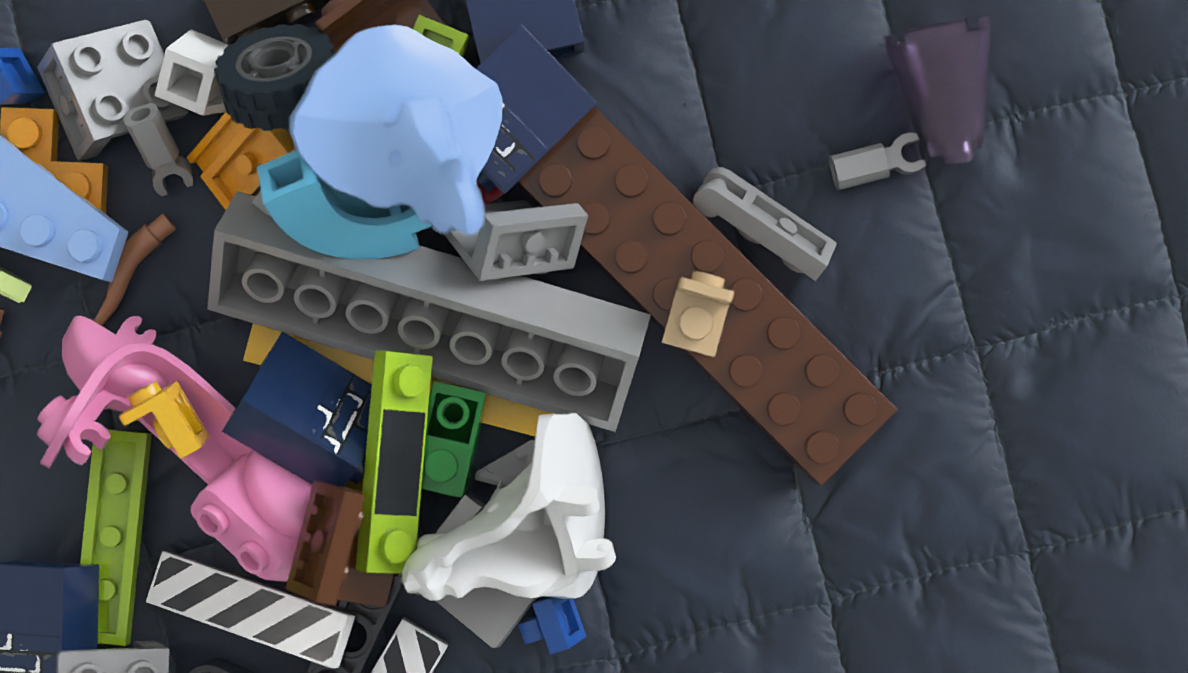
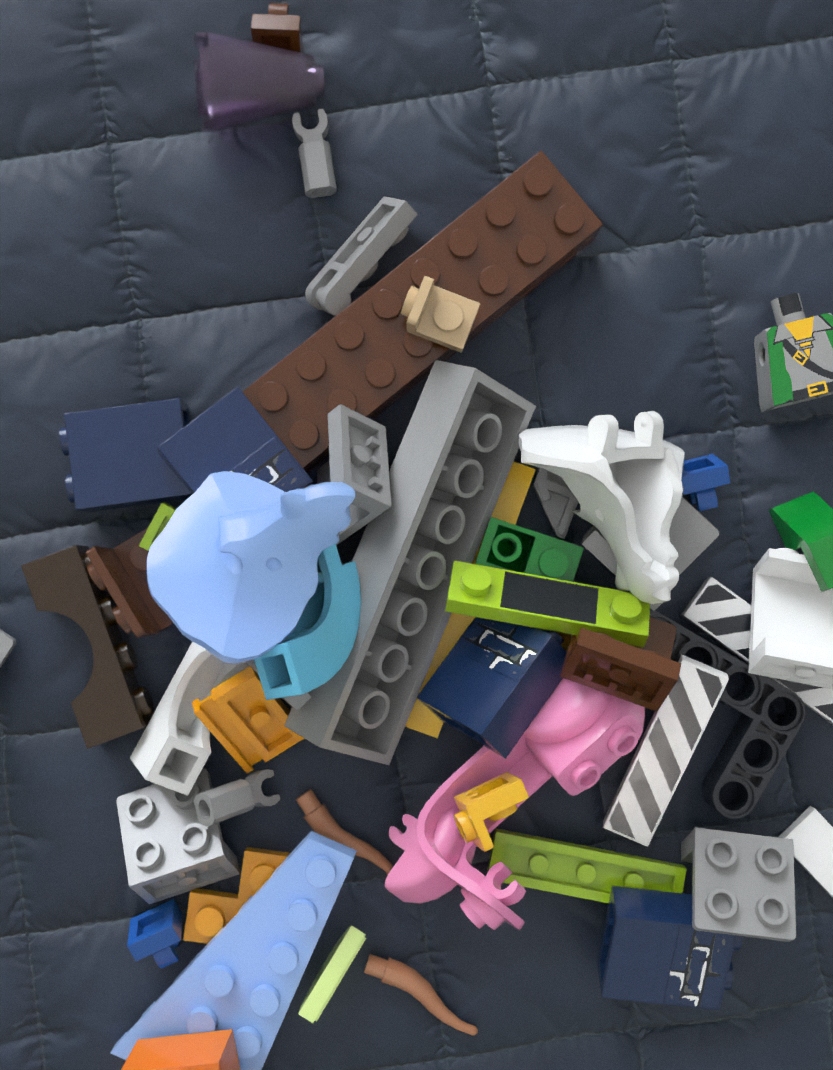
camera: 85 degrees left, 0 degrees up
black wheel [214,24,335,131] -> none
none -> reddish brown tile [251,3,303,65]

